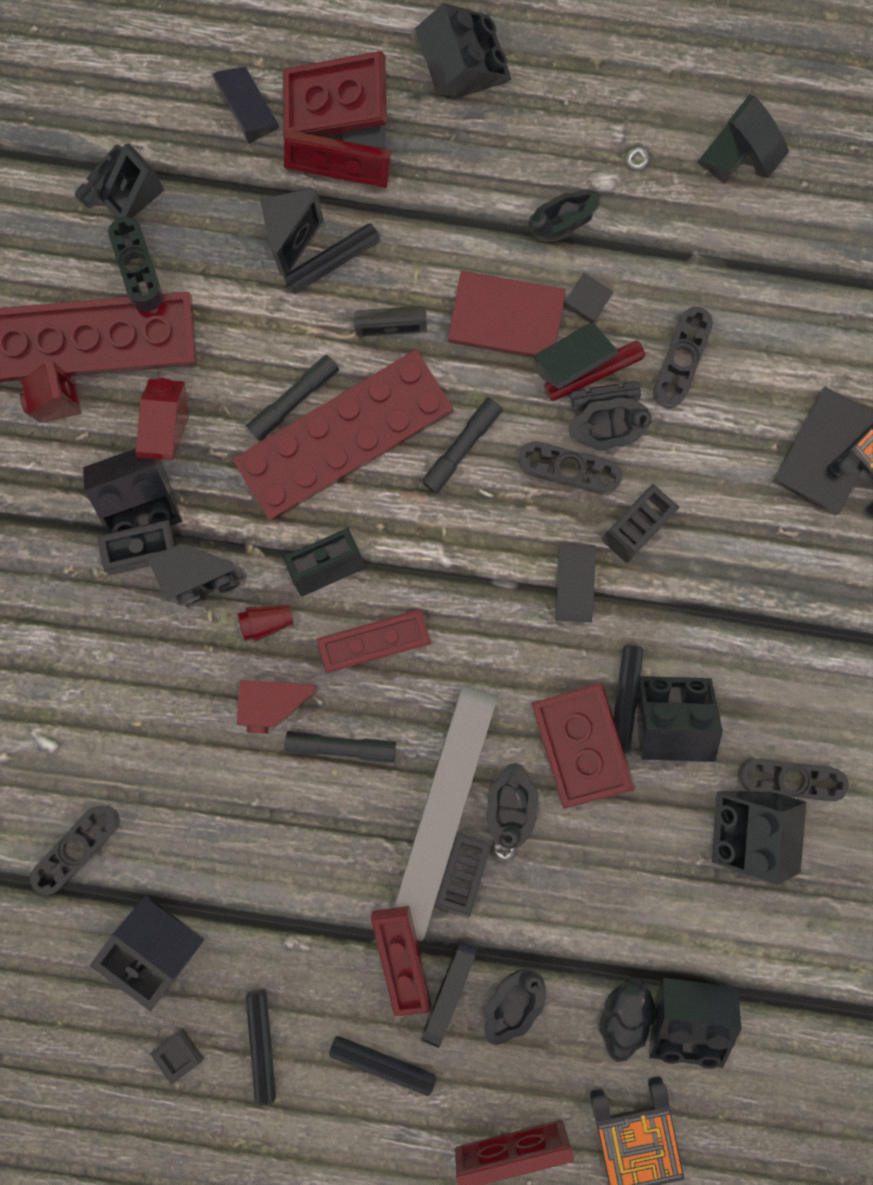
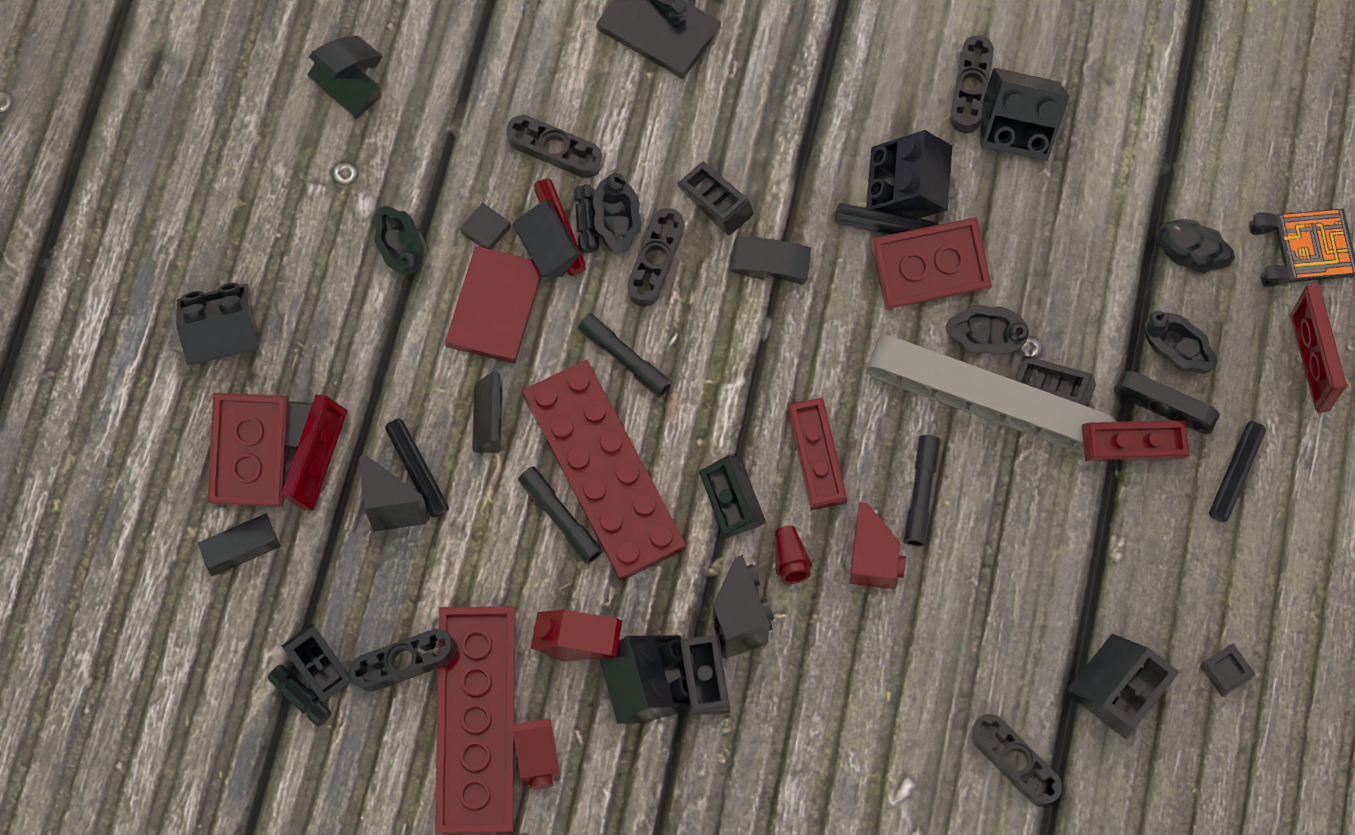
camera: 85 degrees left, 15 degrees down
black axle [246,990,276,1106] -> none
black slope [649,978,742,1069] -> none

